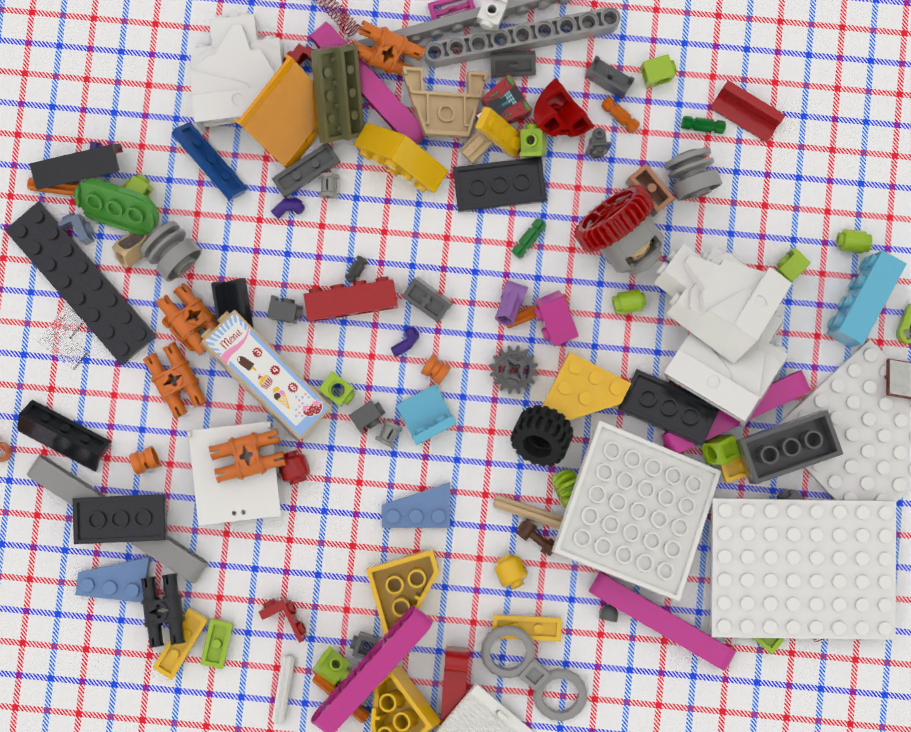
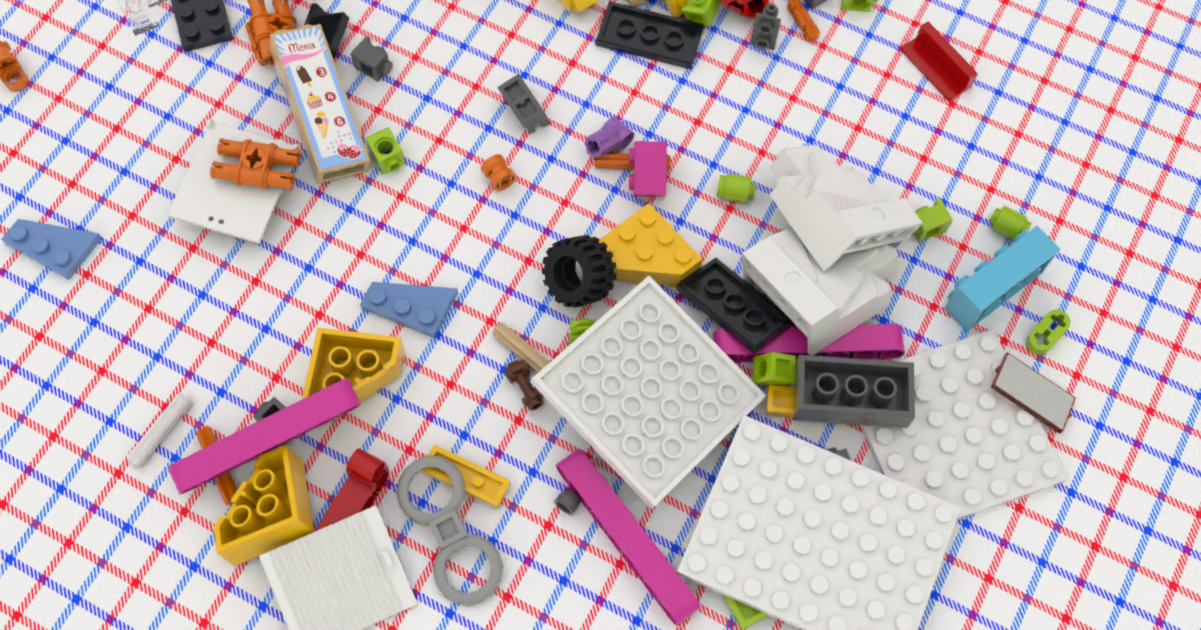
camera: 20 degrees right, 20 degrees down
black panel [17,400,111,472] -> none
light grey beam [27,455,208,583] -> none
black tile [72,494,168,544] -> none
orange wheel [129,446,160,475] -> none
black pin [141,573,186,648] -> none
orange pin [143,342,207,419] -> none
yellow plate [153,608,209,680] -> none
lime plate [200,618,234,669] -> none
red bracket [259,597,307,643] -> none
red head [278,450,310,485] -> none
red brick [303,276,398,323] -> none
lime brick [312,645,350,686] -> none
dark grey piece [345,255,368,283] -> none
dark grey brick [349,400,386,434] -> none
light grey bush [375,419,403,448] -> none
dark purple arm [391,327,420,357] -> none
medium azure bracket [396,385,457,445] -> none
dark grey gear [489,345,538,394] -> none
yellow head [494,553,528,590] -> none
green axle [512,218,547,259] -> none
piece [574,185,664,275] -> none
nougat brick [625,163,675,217] -> none
light grey wheel [664,147,723,201] -> none
green axle [681,116,726,134] -> none

